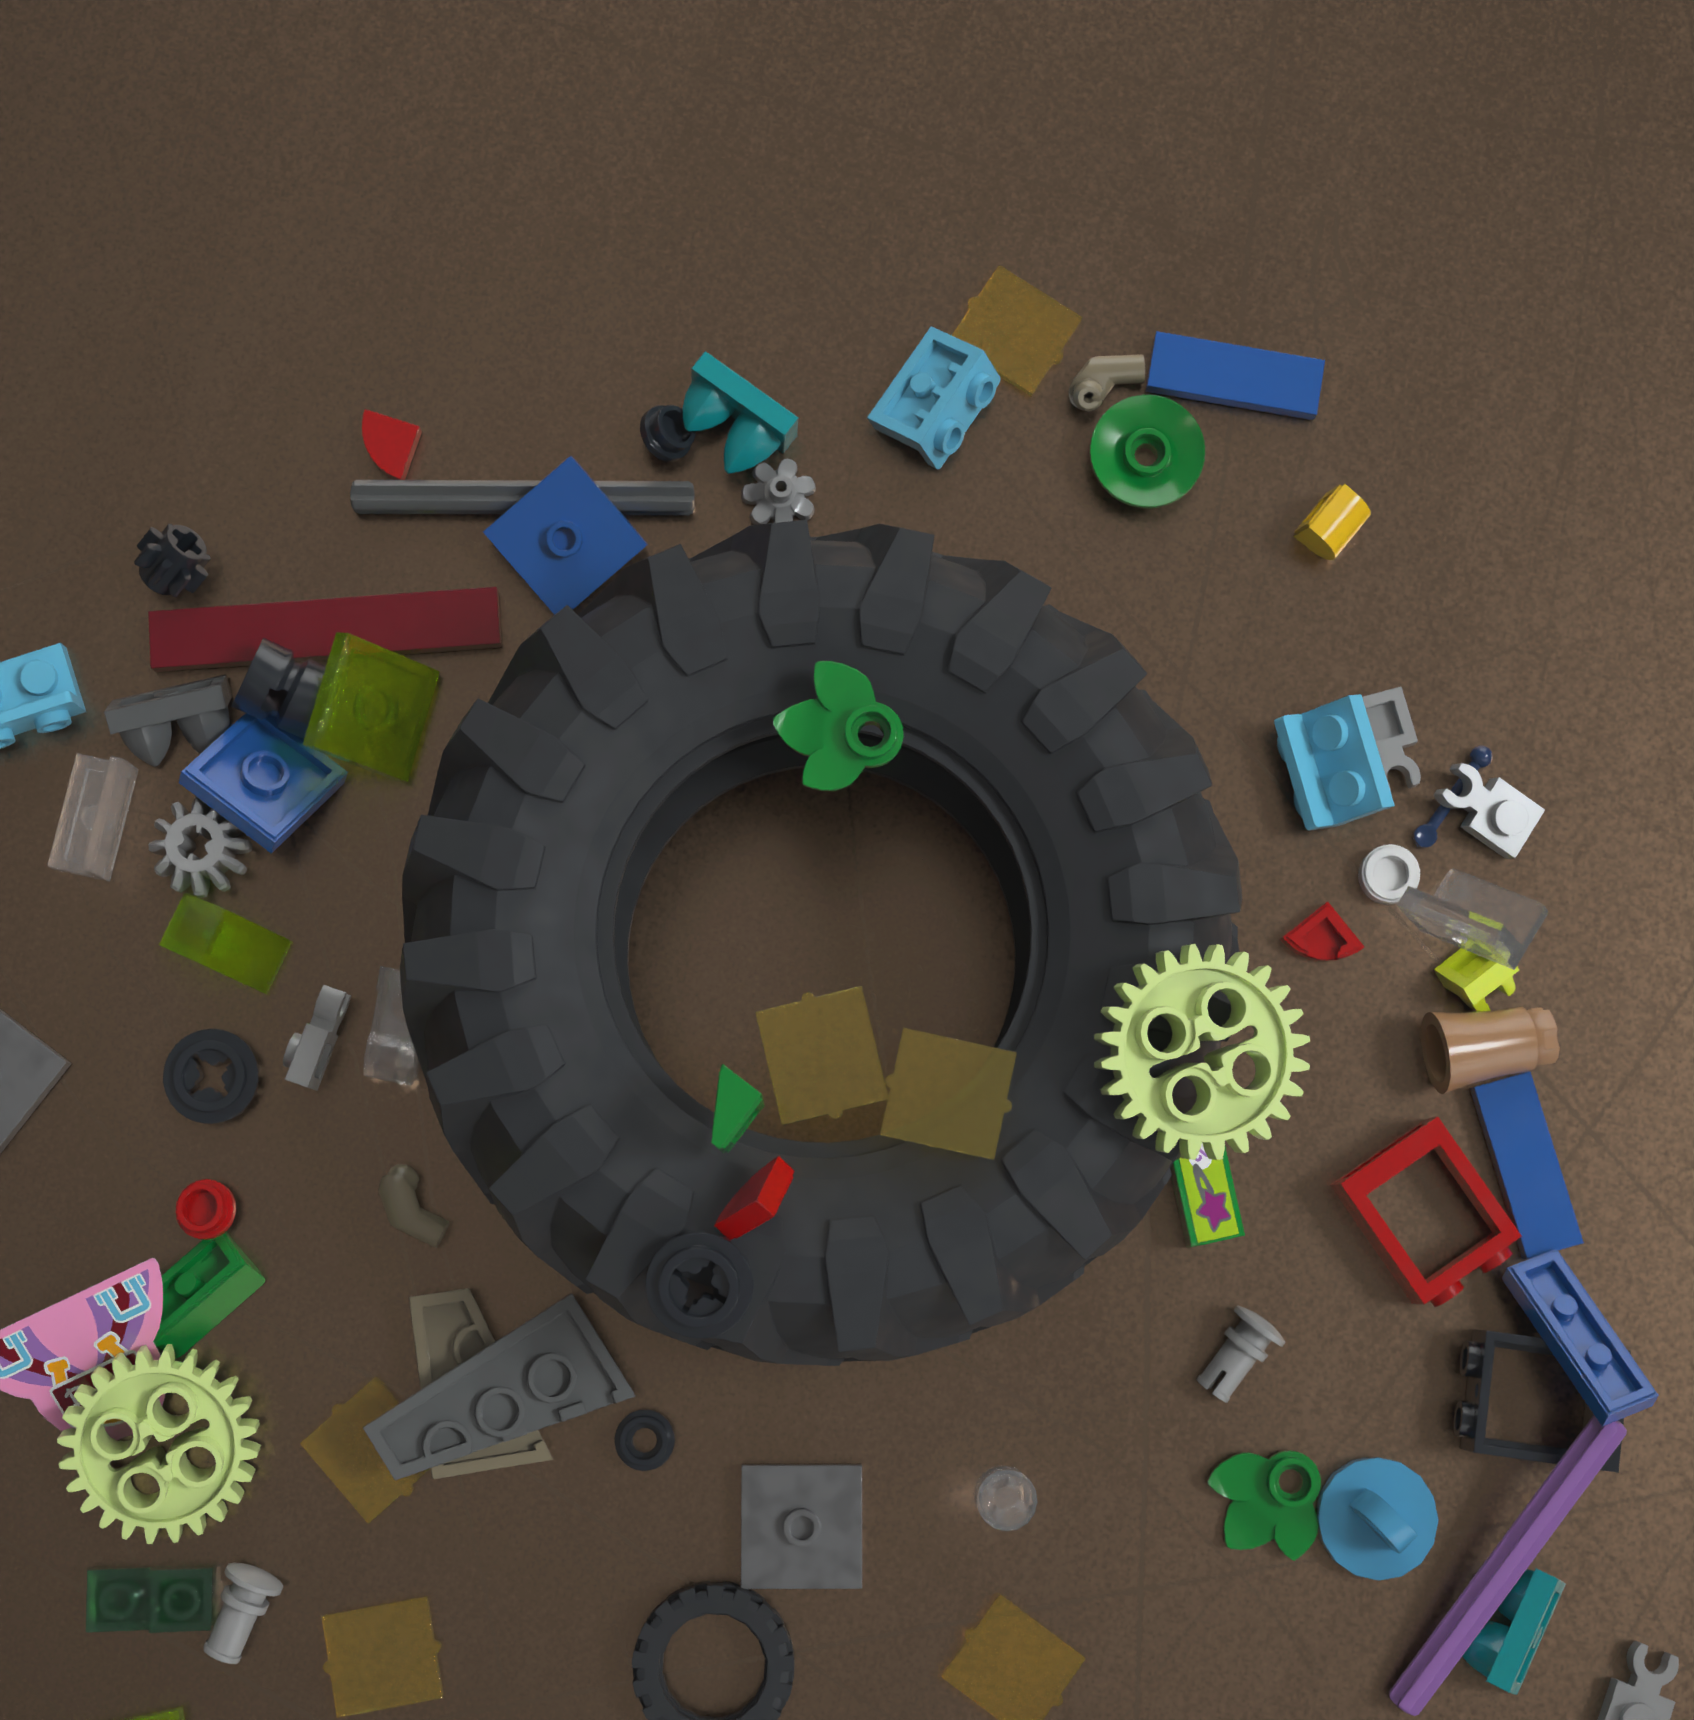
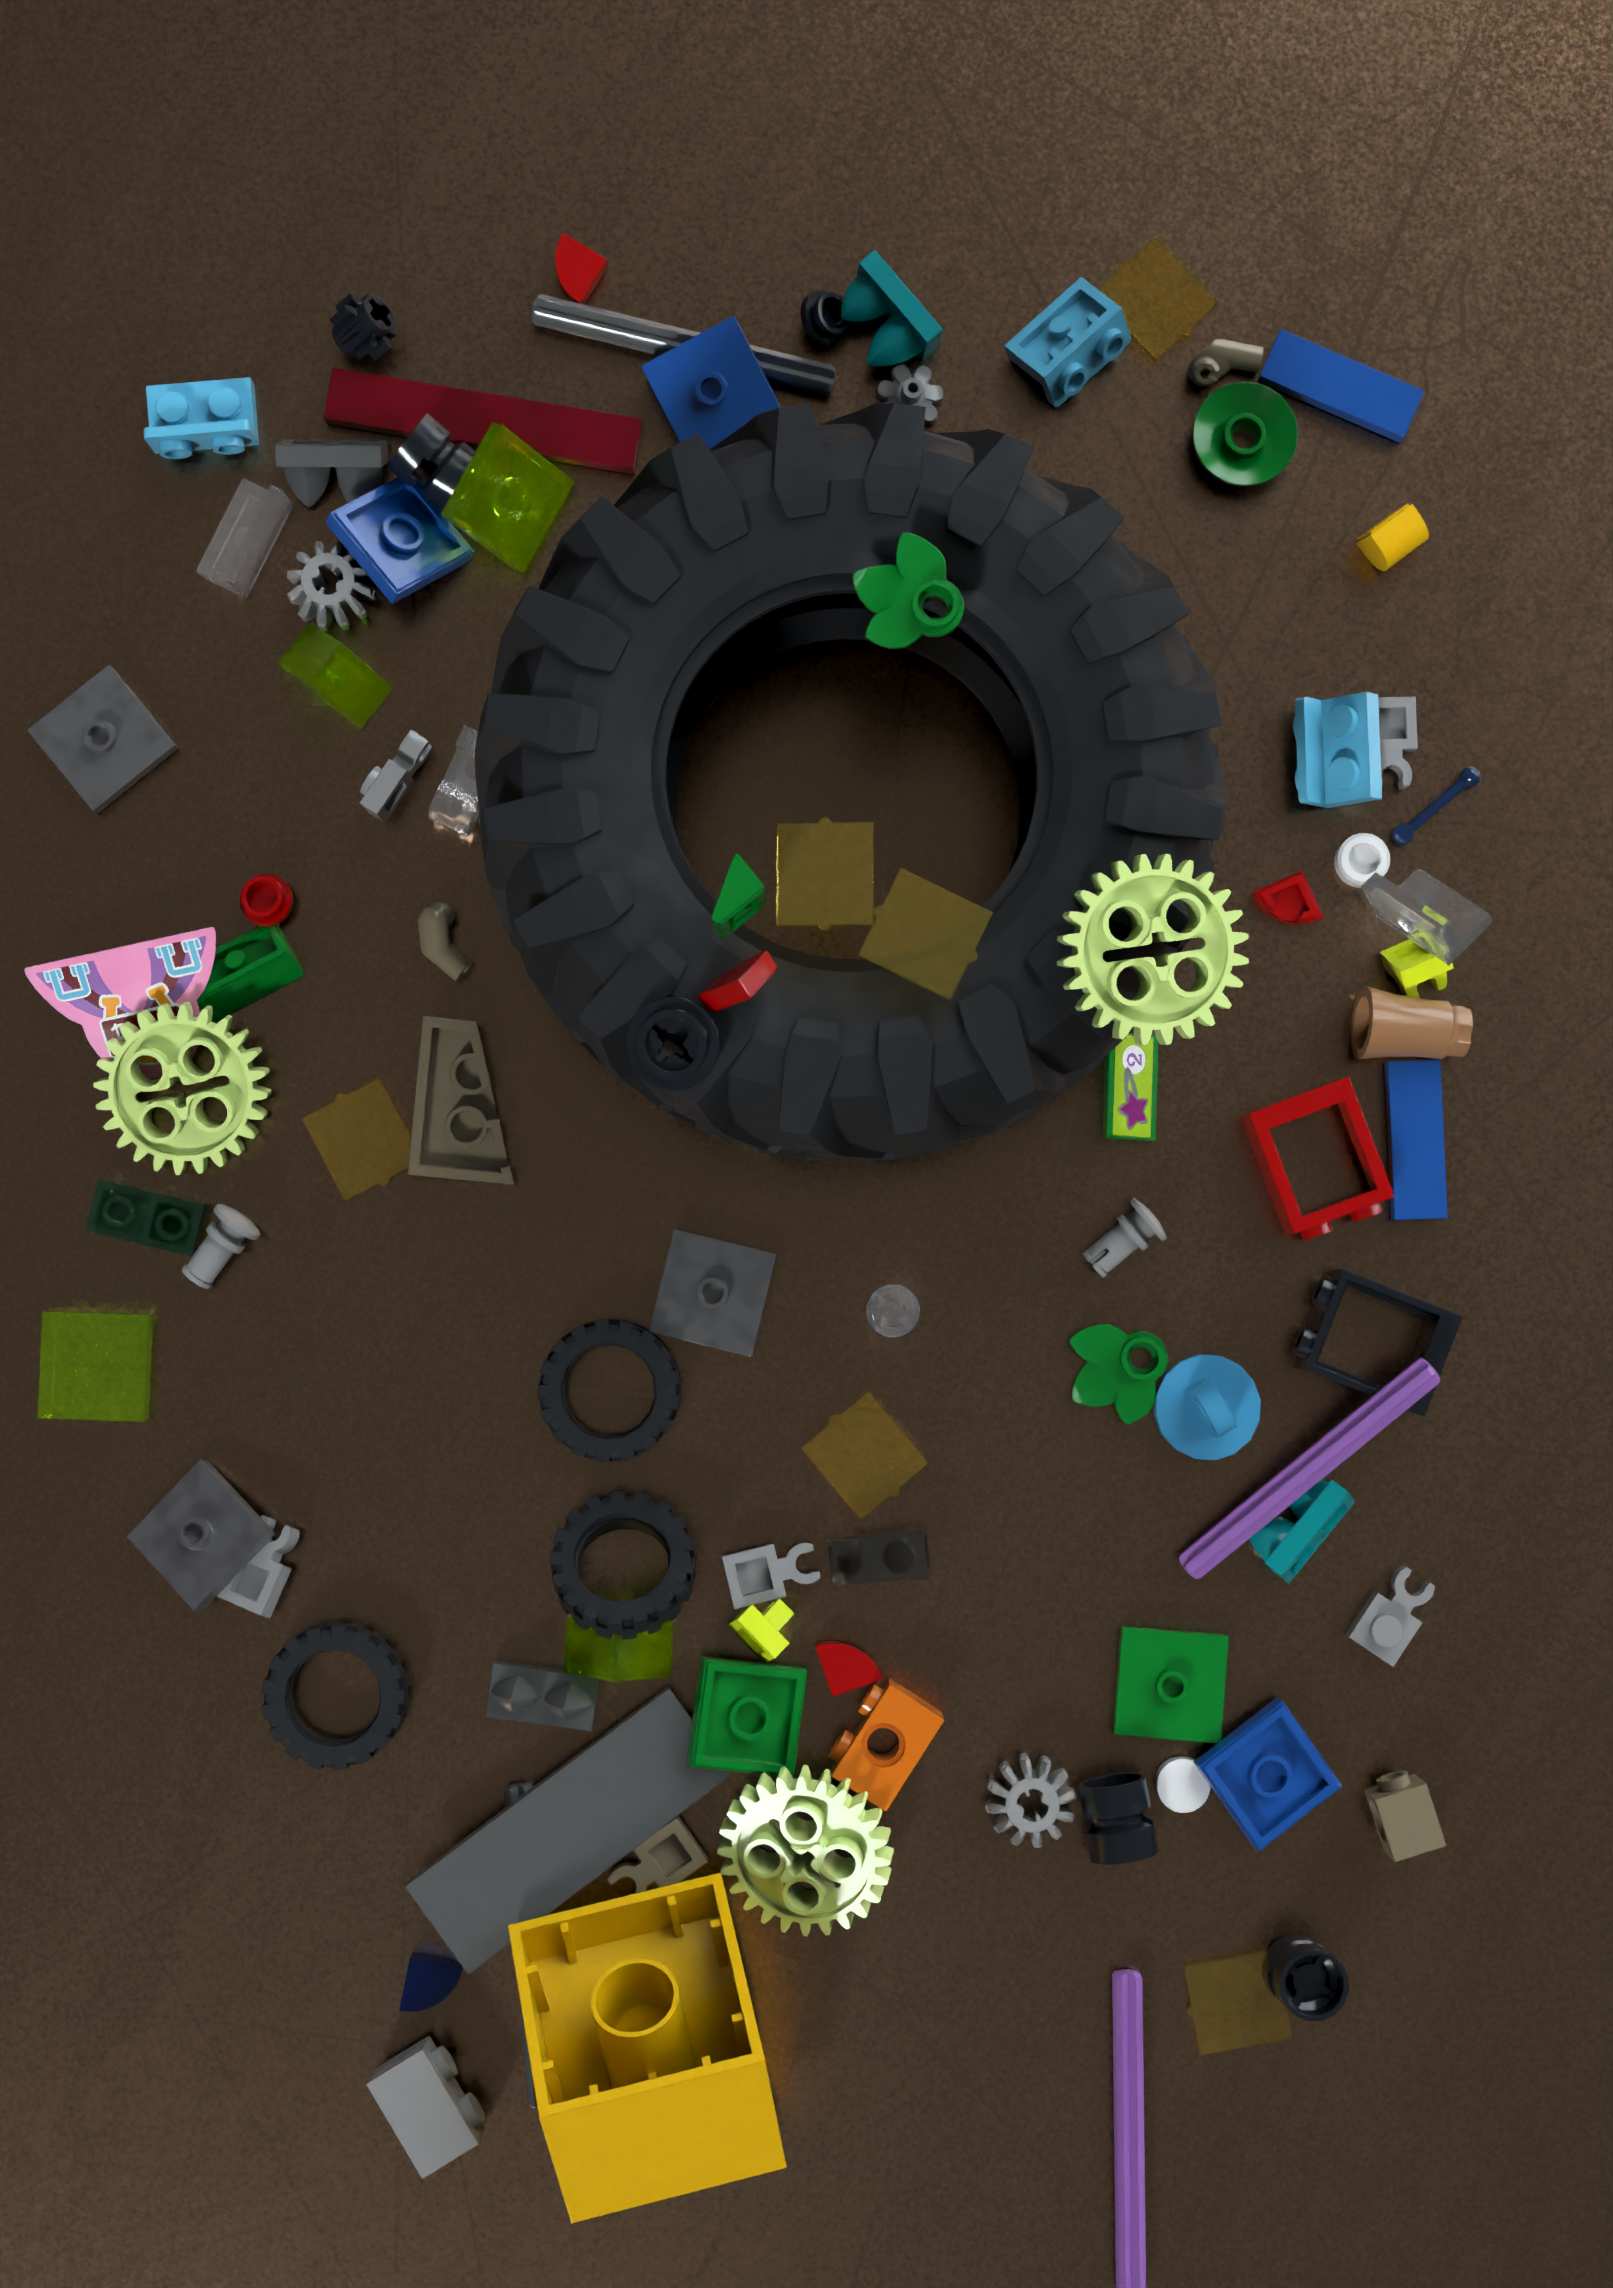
camera: 15 degrees right, 5 degrees up
black gear [163,1029,260,1124] -> none
clear yellow piece [322,1596,444,1718] -> none
dark grey wing [362,1293,636,1480] -> none
black plate [614,1409,675,1471] -> none
plate [1434,763,1545,859] -> none
blue tile [1502,1249,1659,1427] -> none

